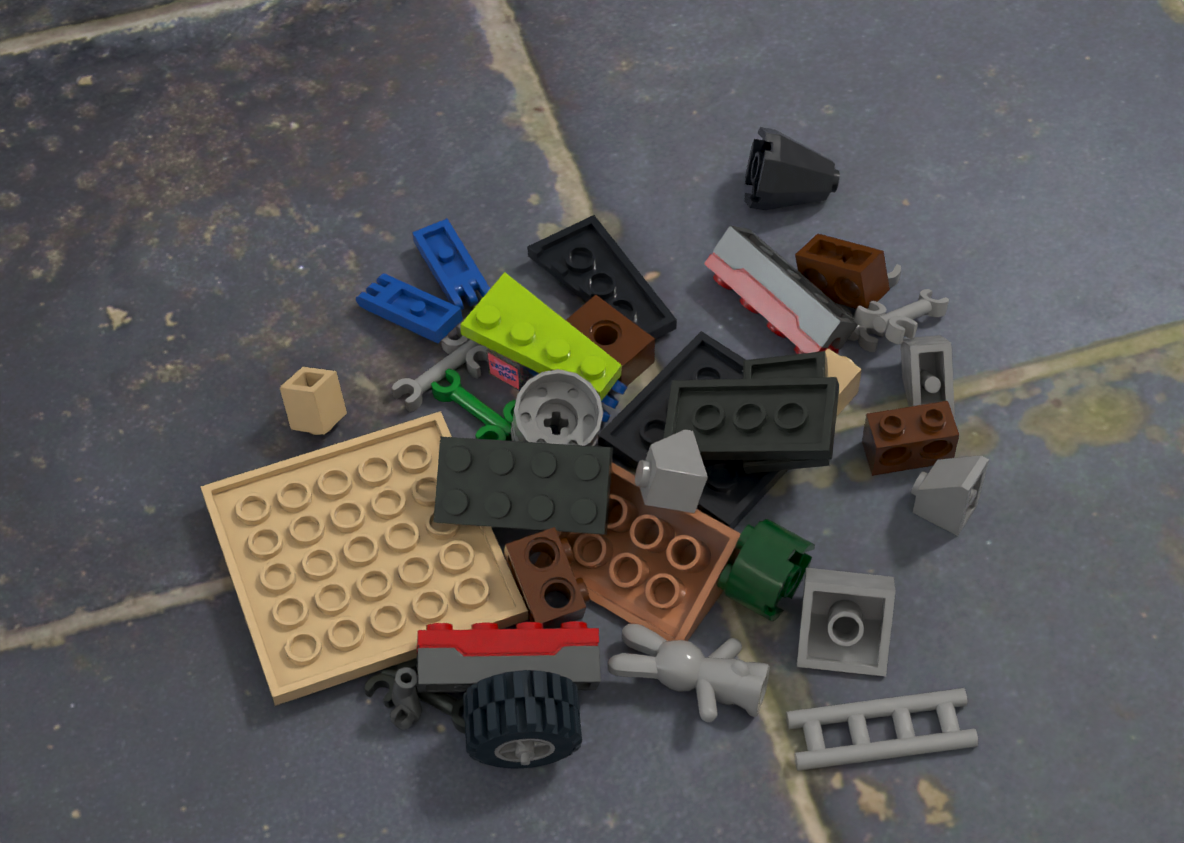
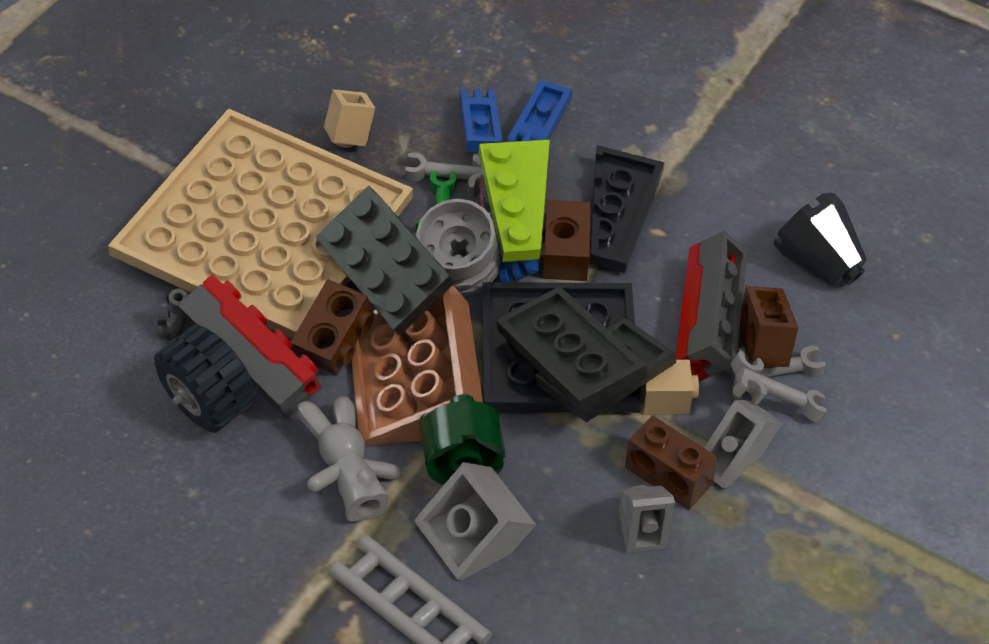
camera: 45 degrees right, 5 degrees down
light grey slope [635,430,708,513] -> none

